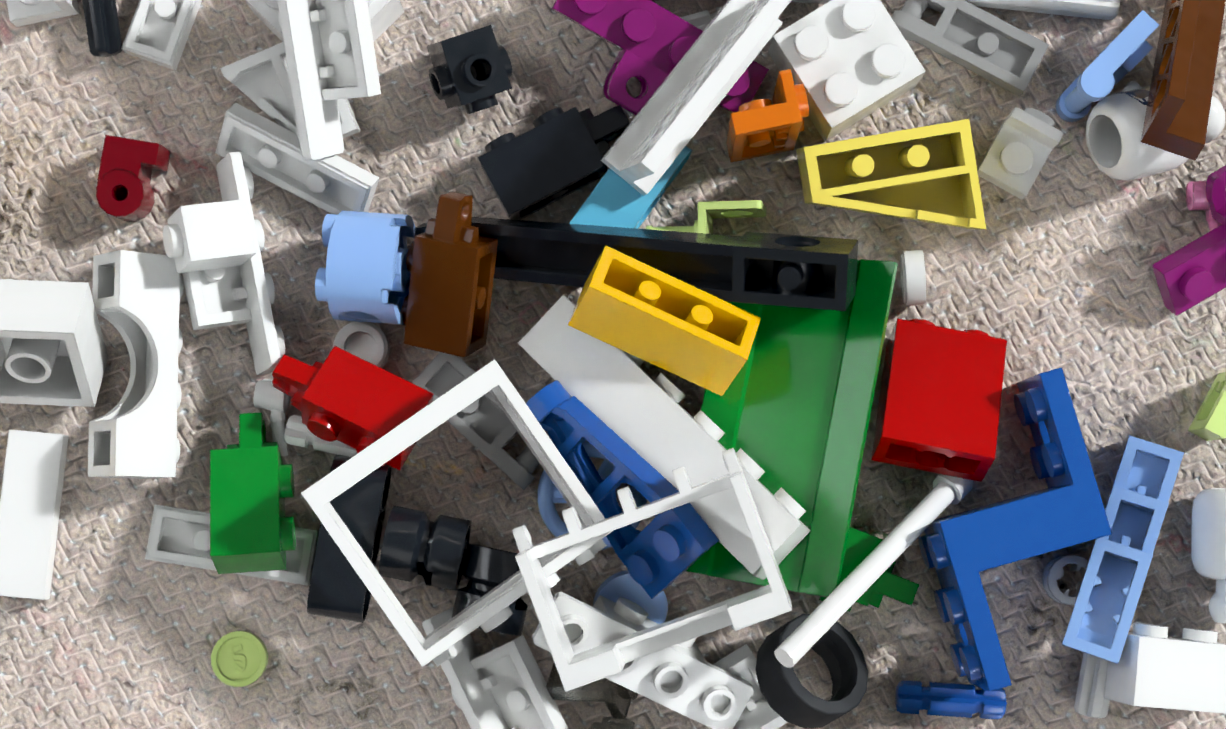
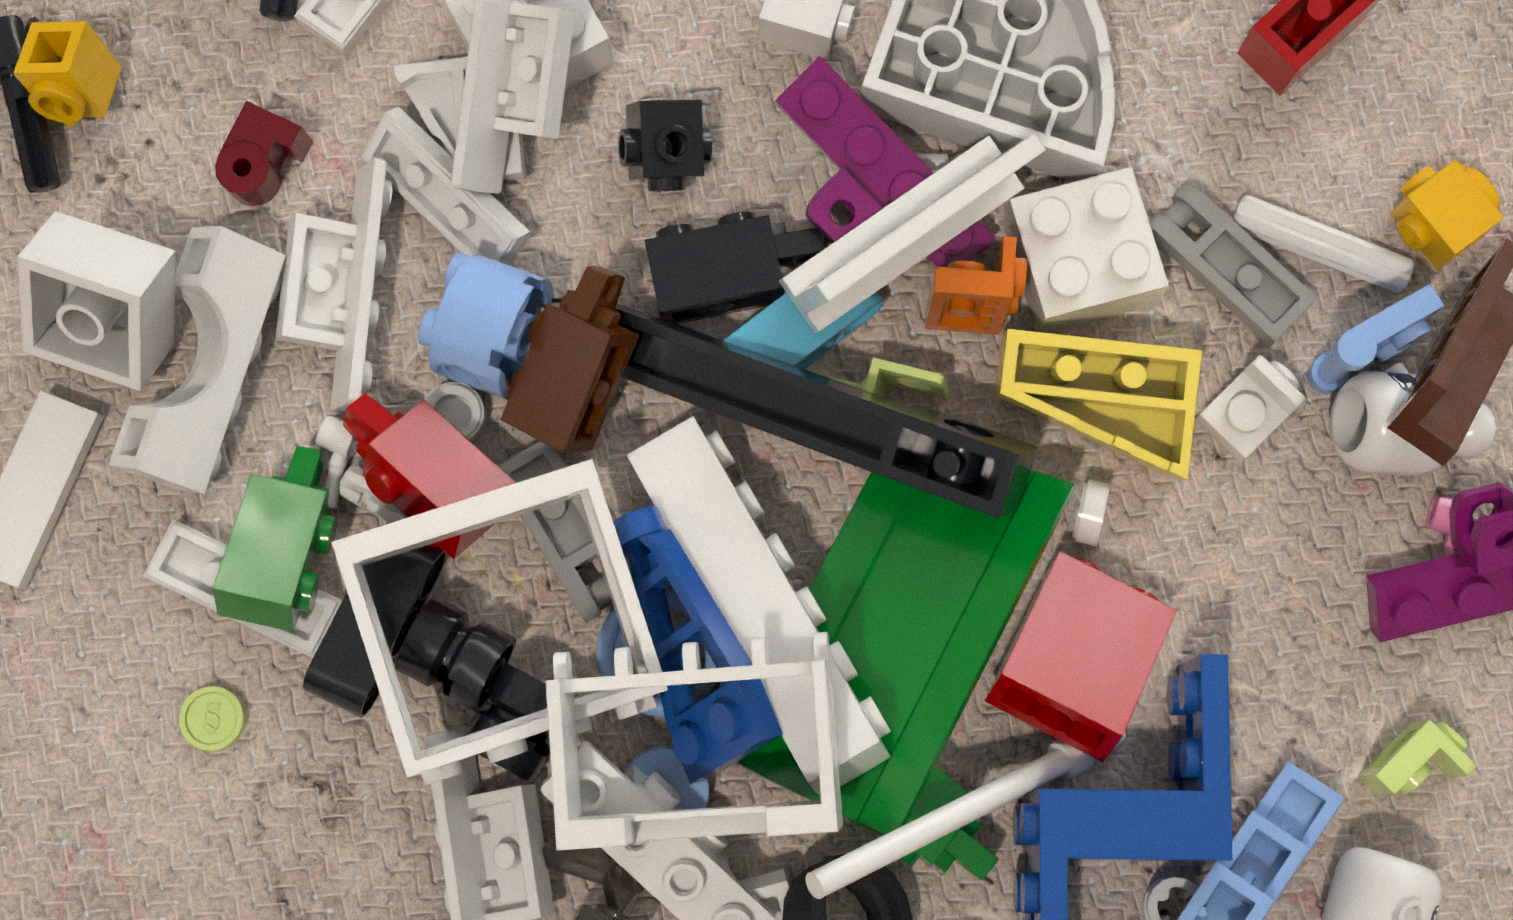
camera: 15 degrees right, 5 degrees down
white brick [163,199,257,273] -> none
yellow brick [568,246,761,396] -> none

